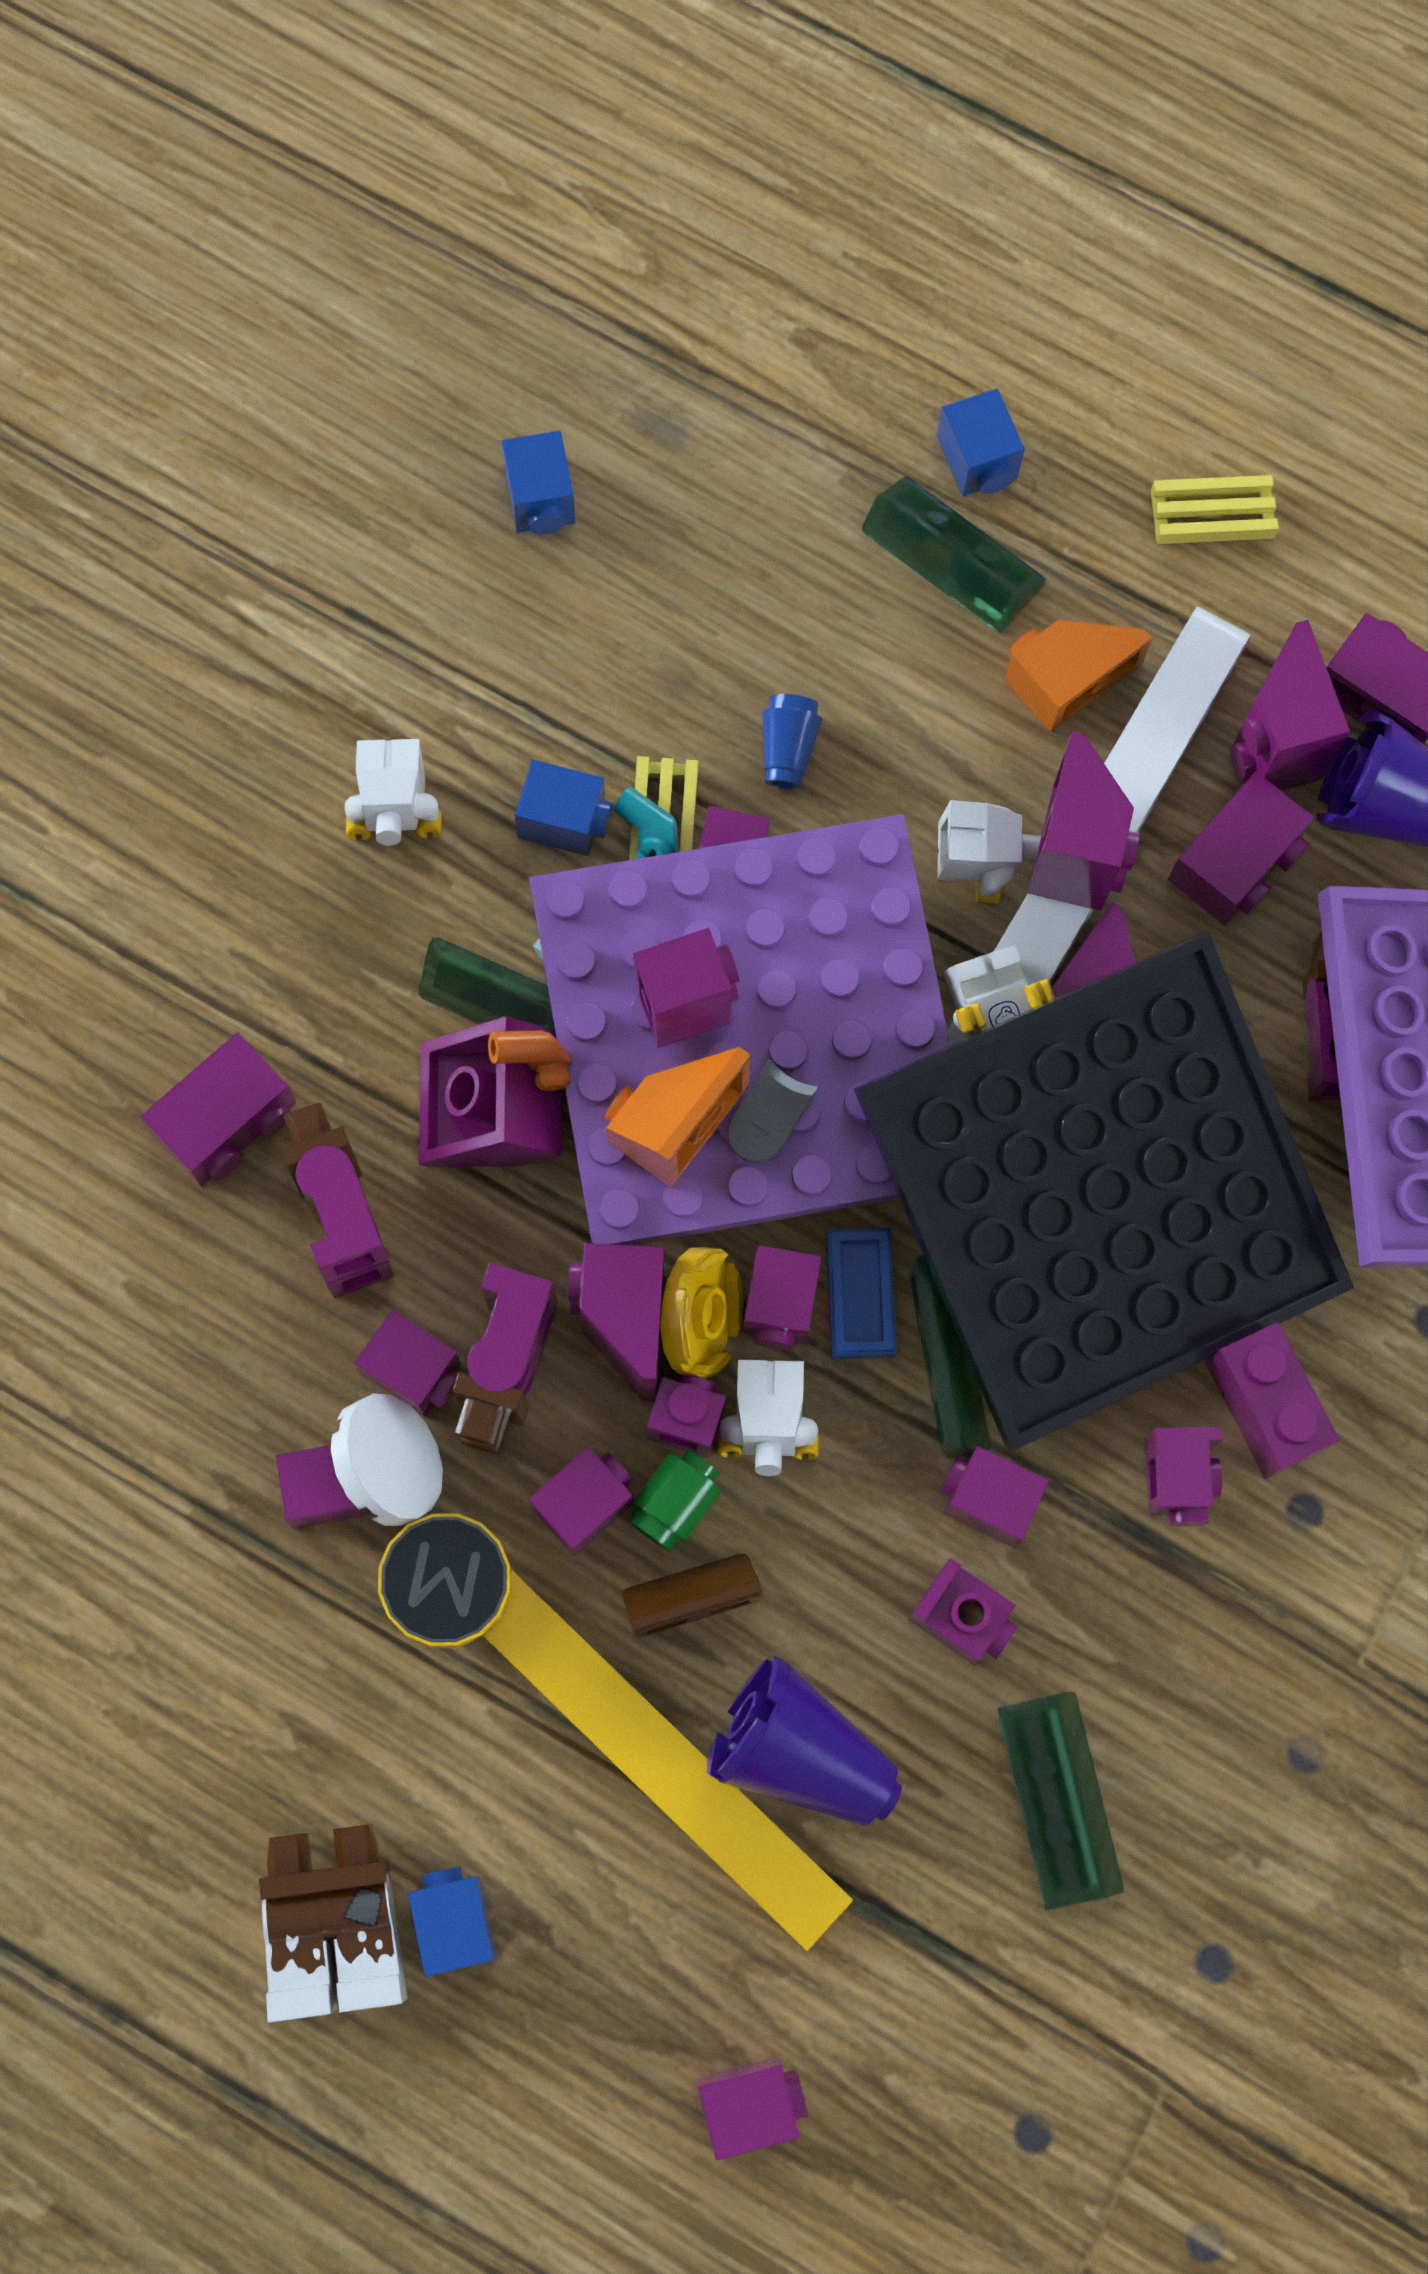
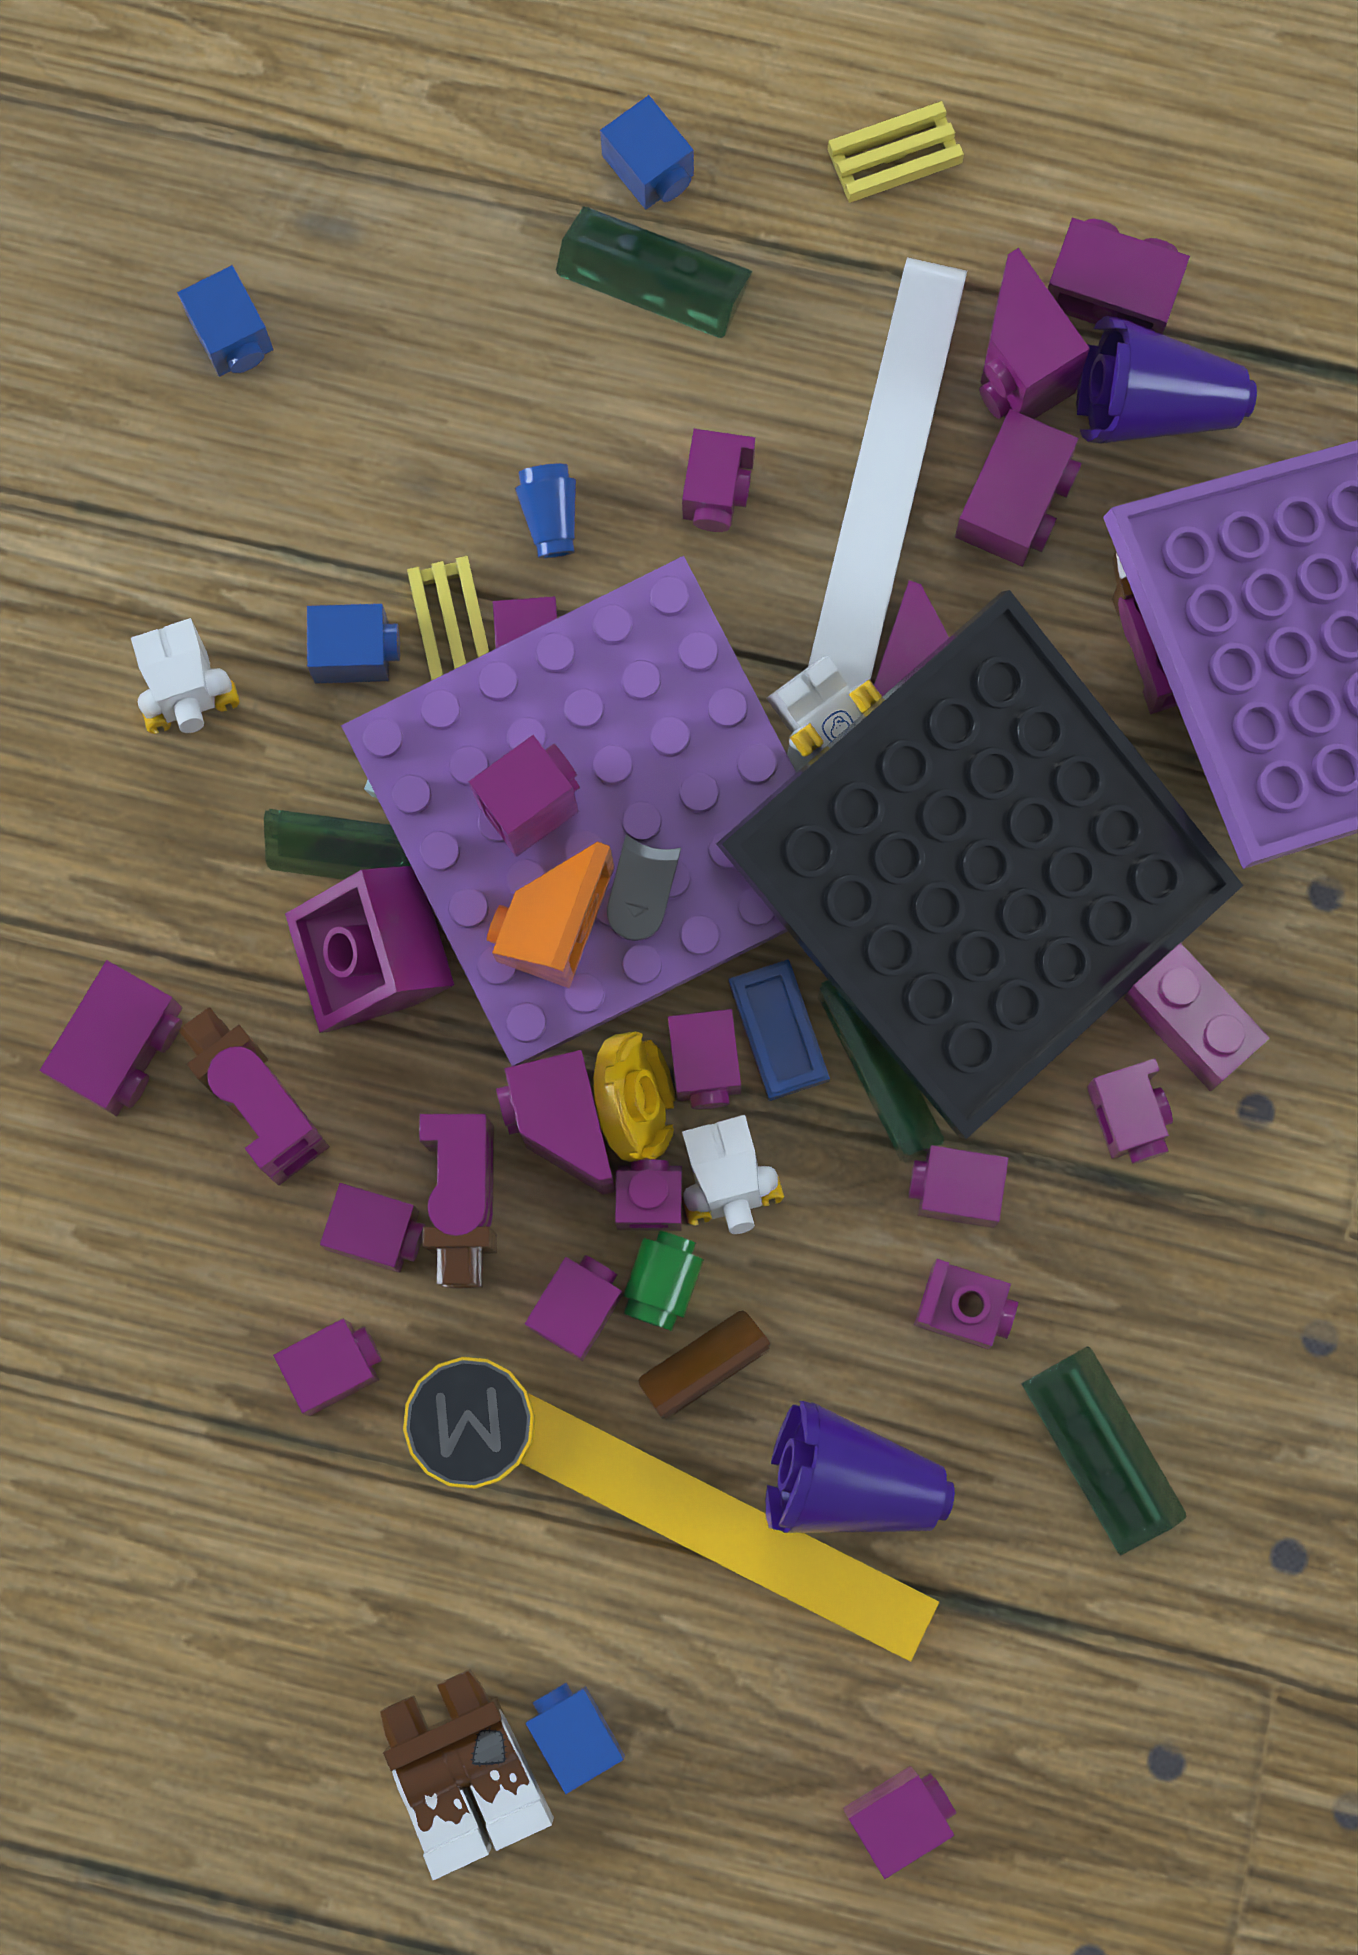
camera: 10 degrees left, 5 degrees up
white tile [331,1393,443,1526] -> none
orange arm [488,1030,572,1091] -> none
teal arm [613,786,679,859] -> none
white piece [937,800,1041,905] -> none
orange slope [1004,619,1152,732] -> none
magenta slope [1028,731,1140,911] -> none
none -> magenta brick [682,428,756,532]

